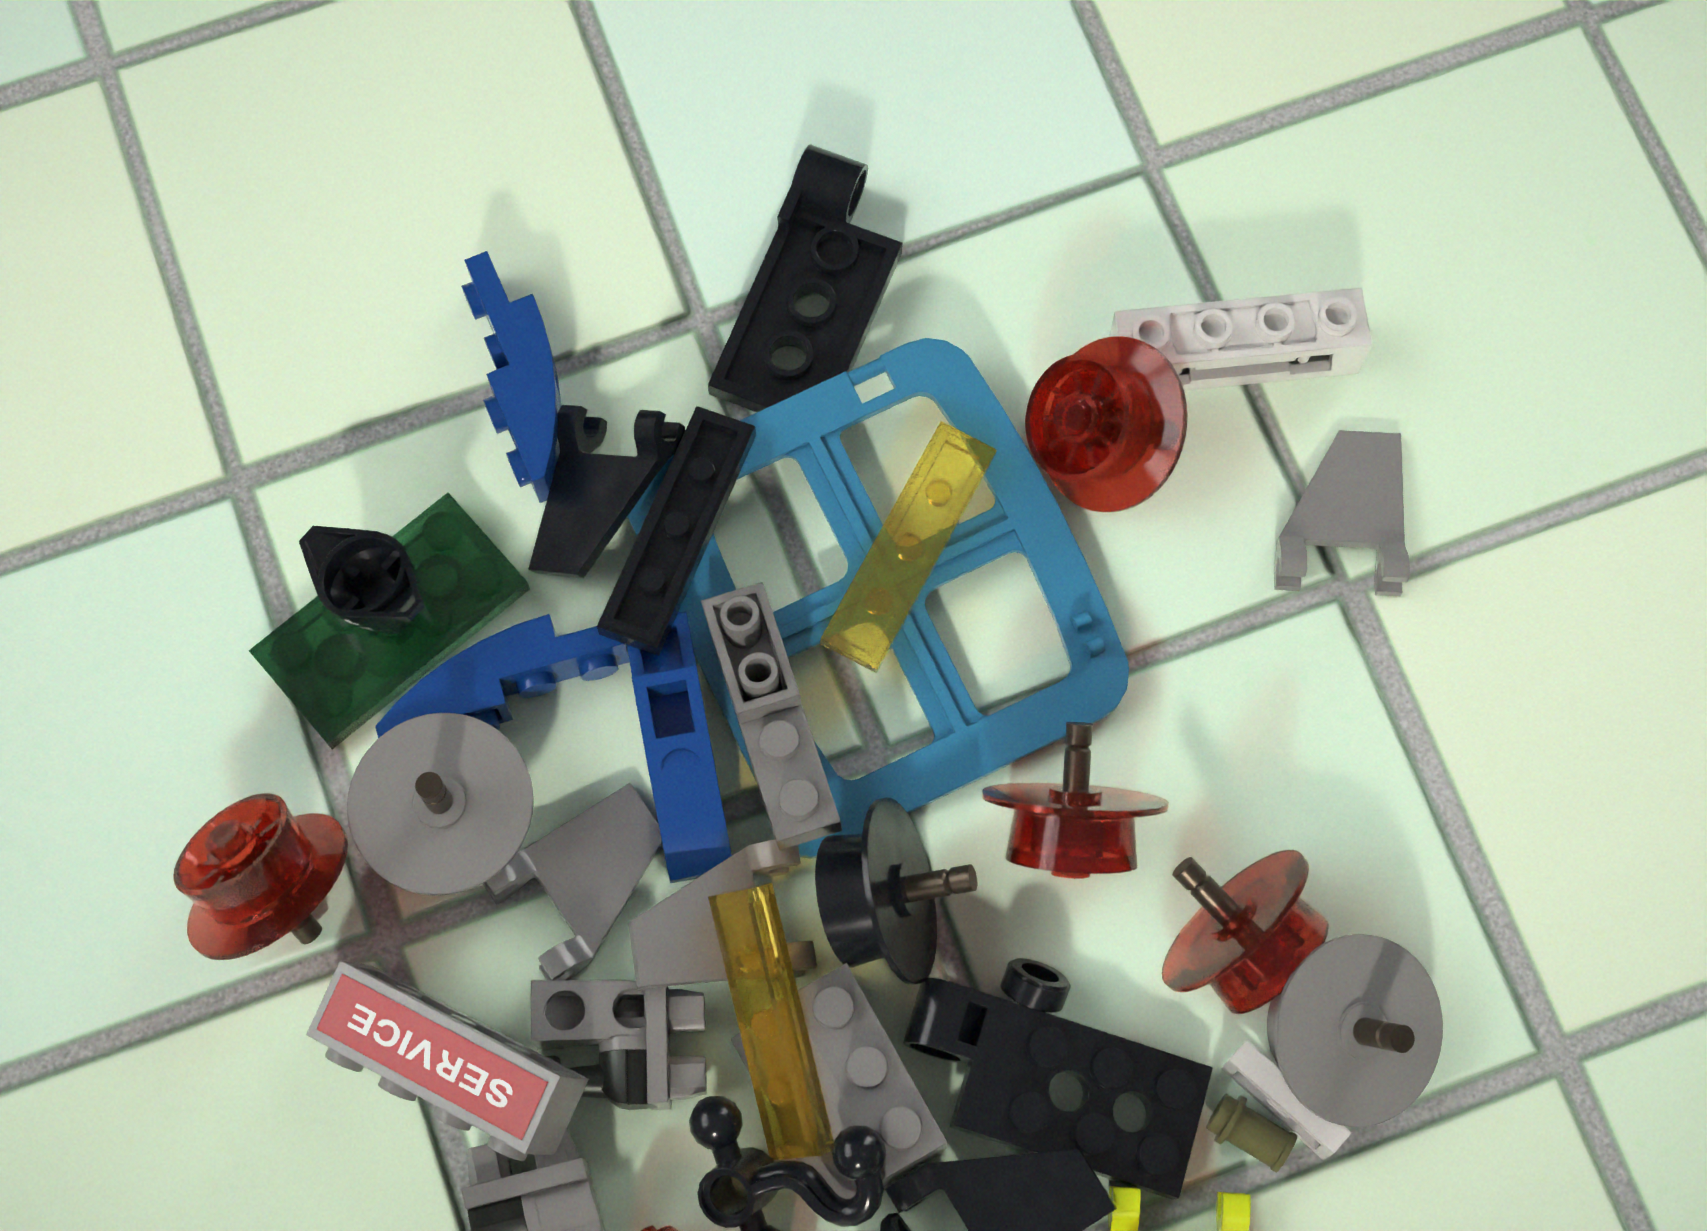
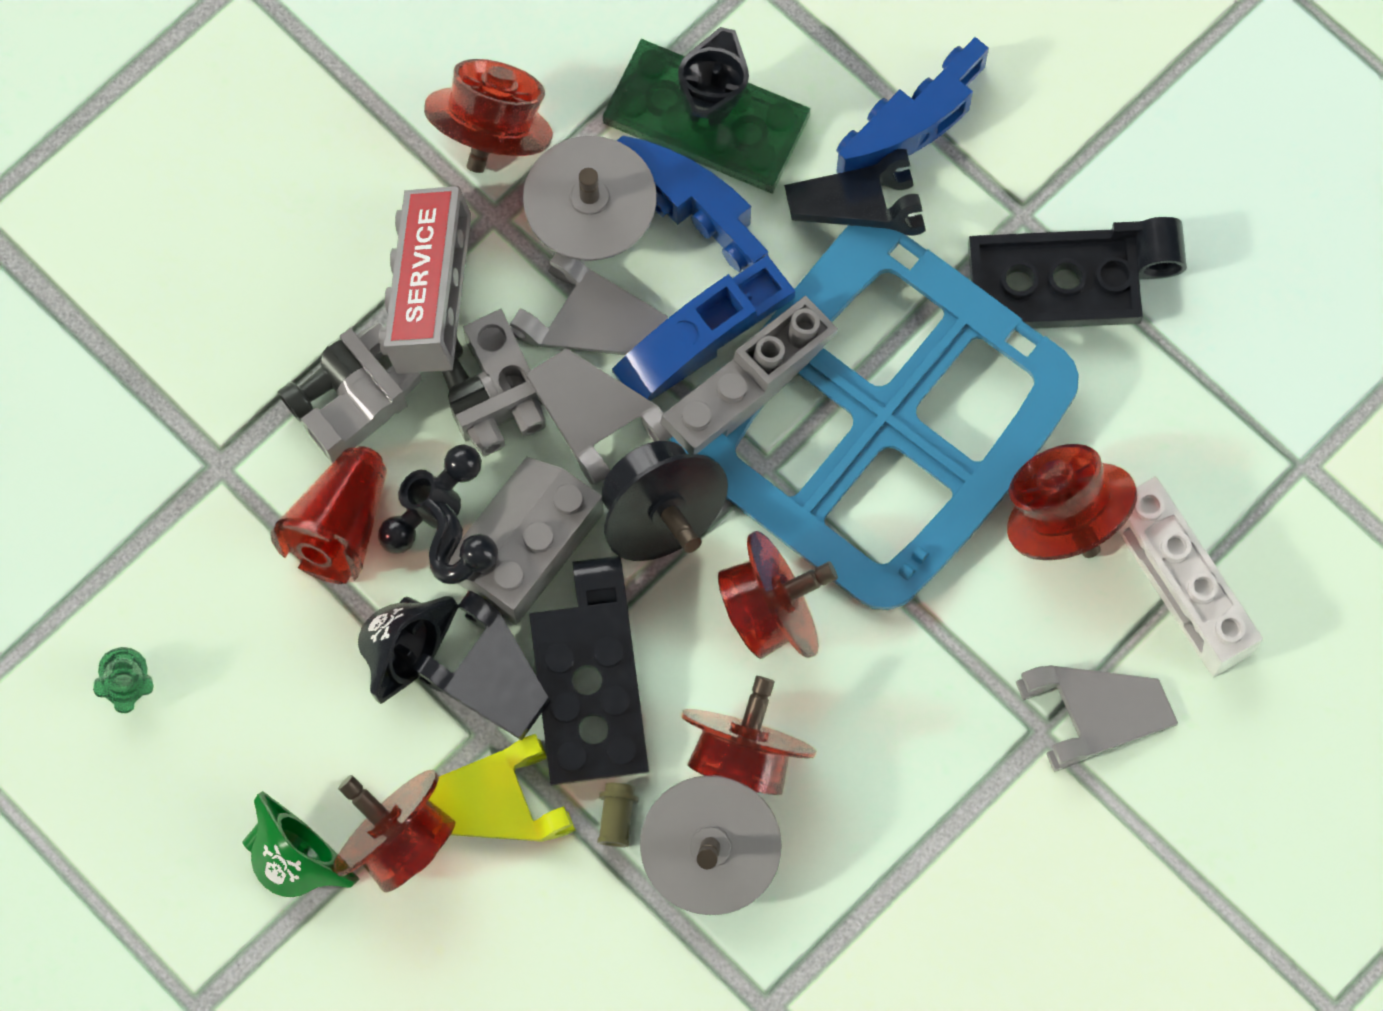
camera: 65 degrees right, 0 degrees up
black tile [597,406,756,656] -> none
clear yellow tile [708,883,834,1160] -> none
clear yellow tile [820,421,997,674] -> none
black tile [1000,958,1071,1013] -> none
white tile [1221,1040,1352,1160] -> none

